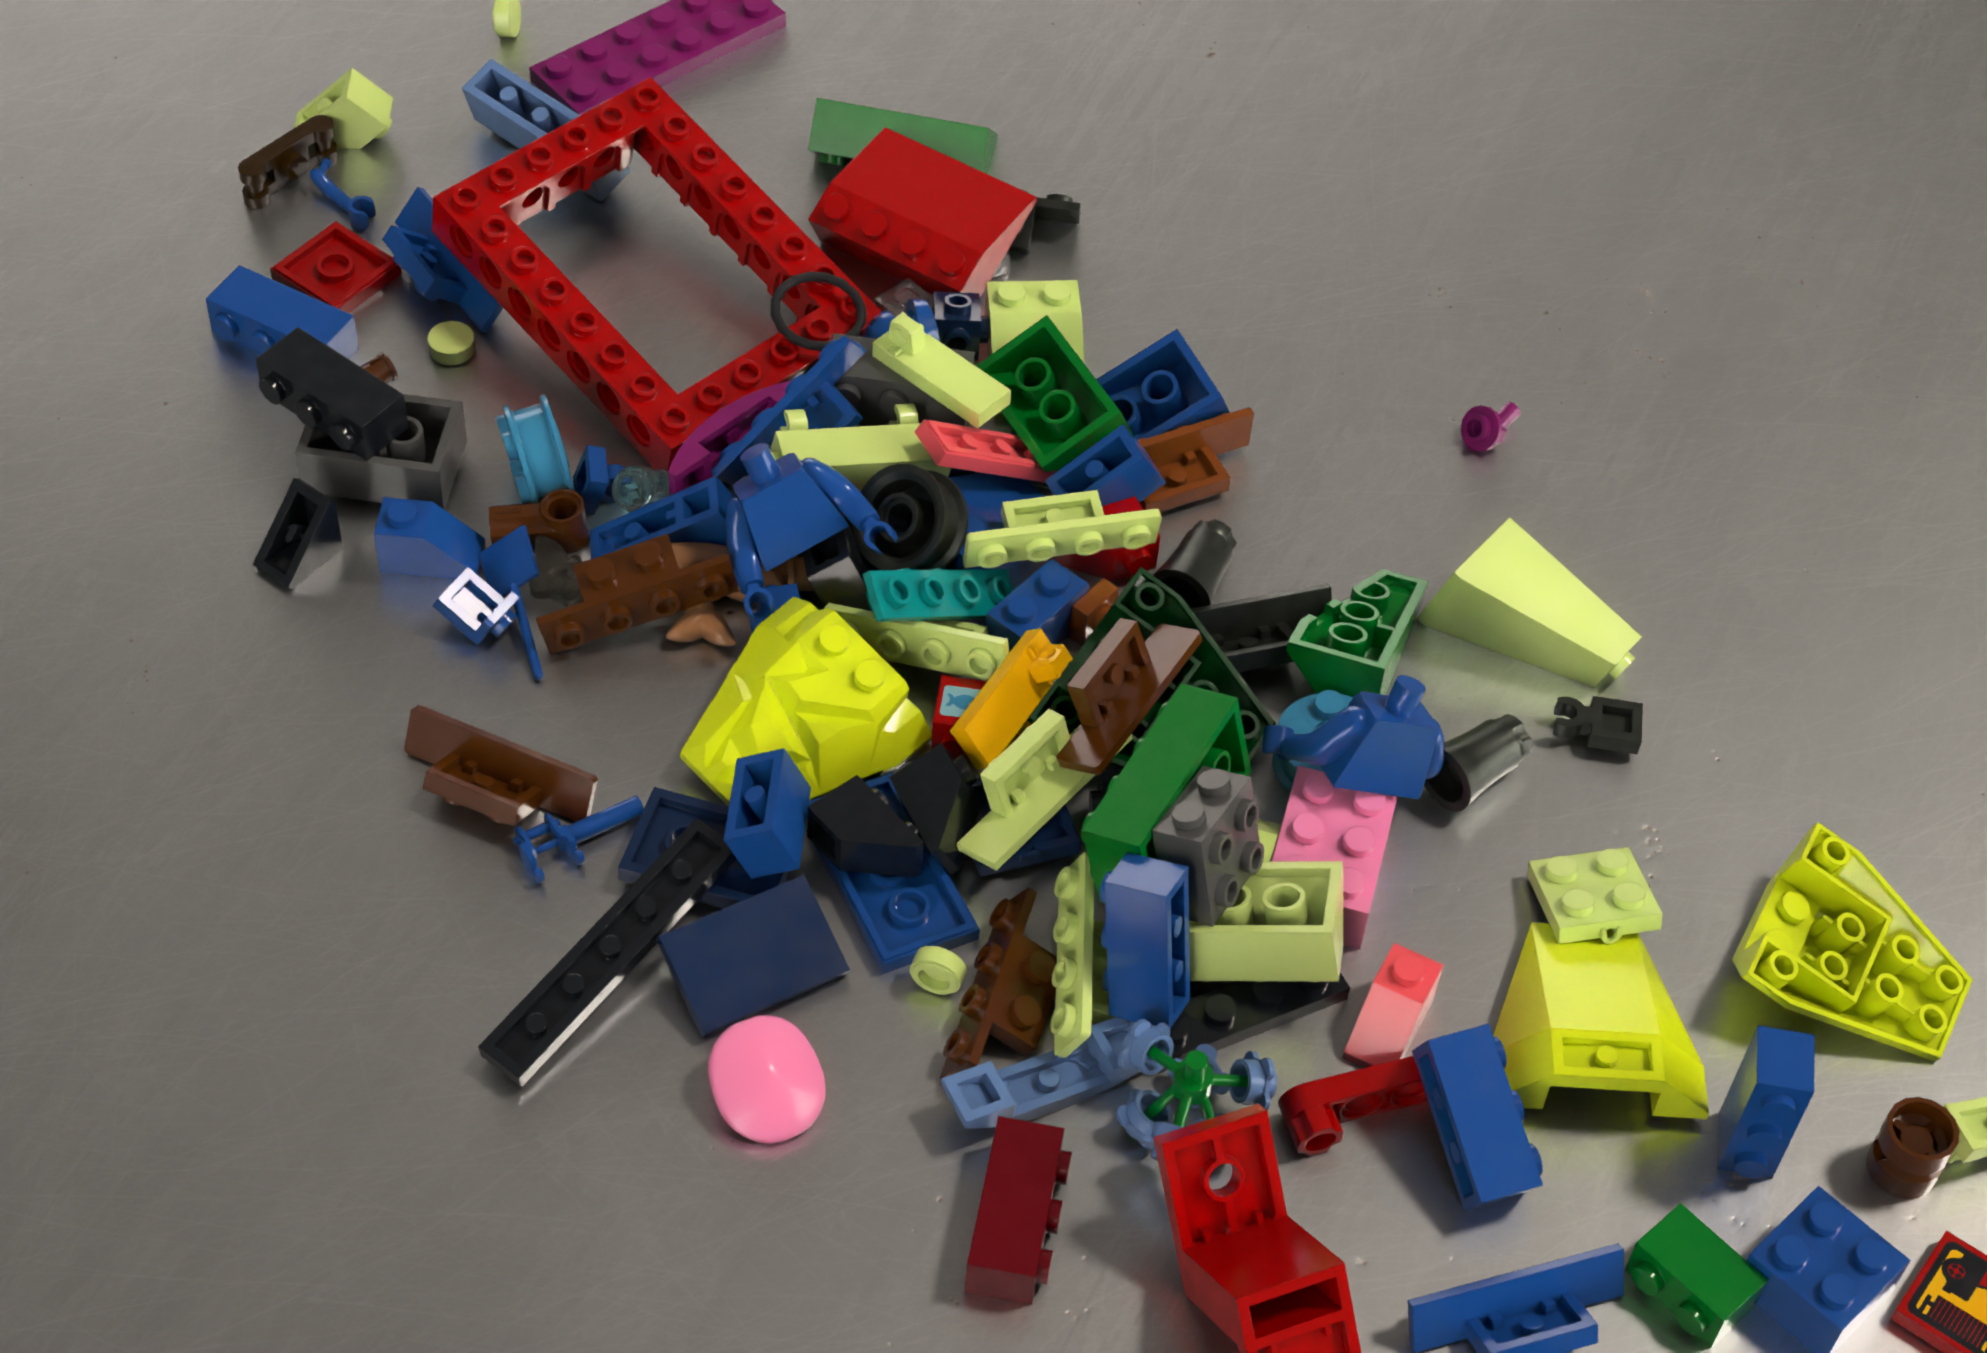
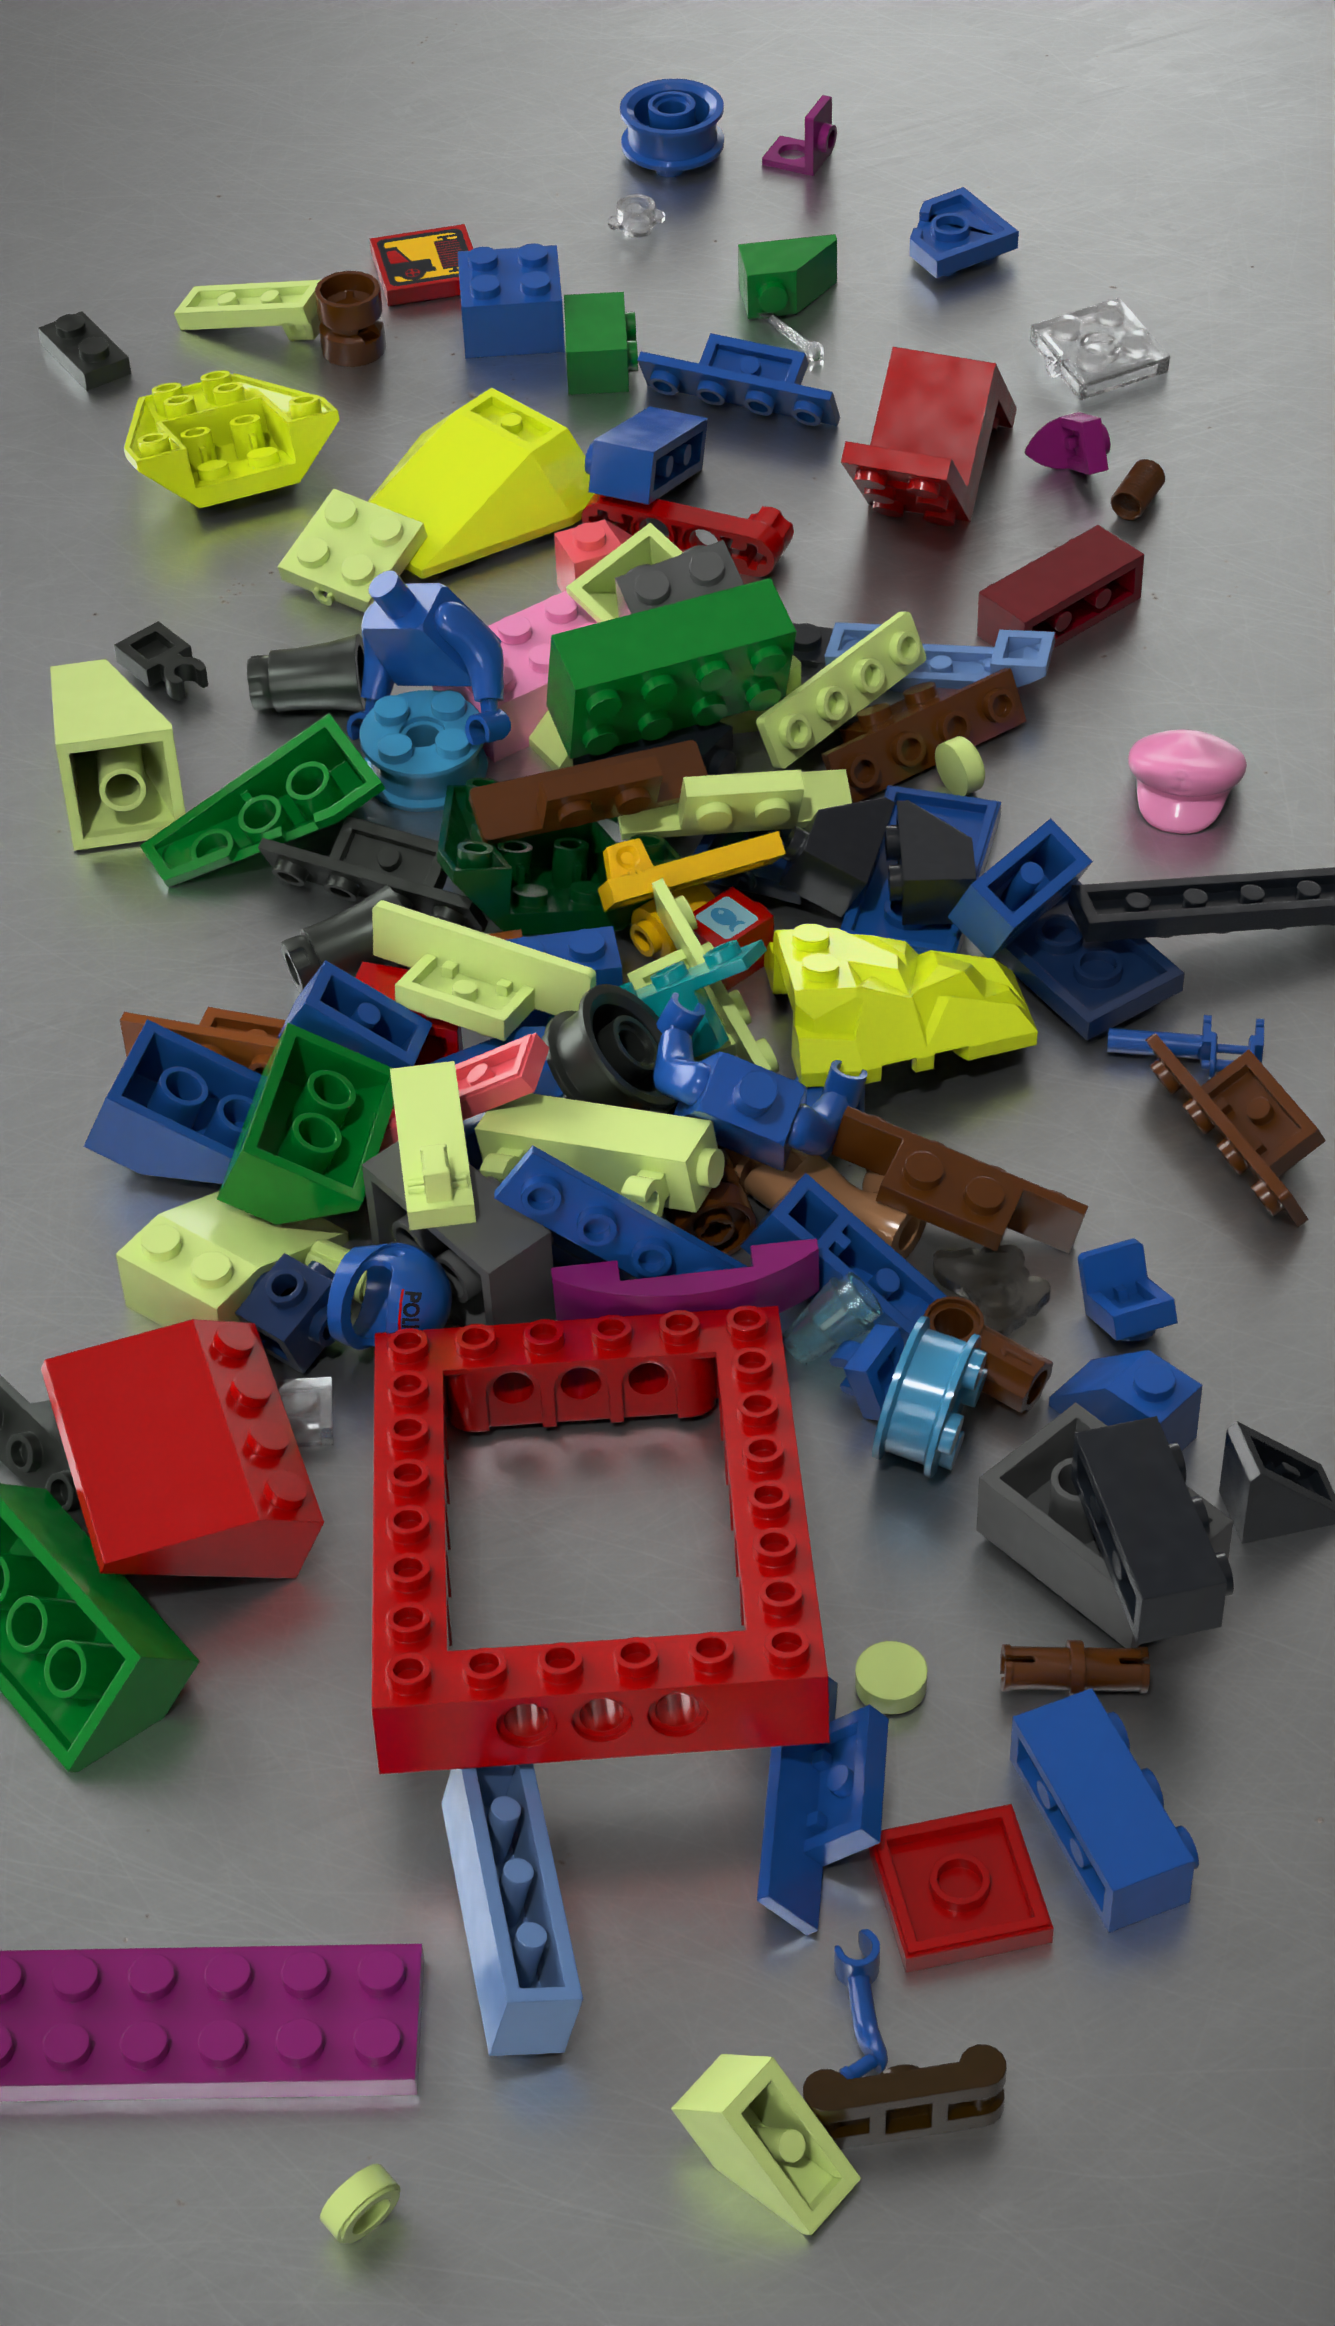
camera: 135 degrees left, 5 degrees down
blue piece [479,525,543,680] -> none
dark blue tile [657,875,850,1038] -> none
black piece [771,271,866,351] -> none
blue brick [1100,852,1190,1029] -> none
medium blue plant [1115,1019,1277,1161] -> none
blue brick [1717,1025,1815,1179] -> none

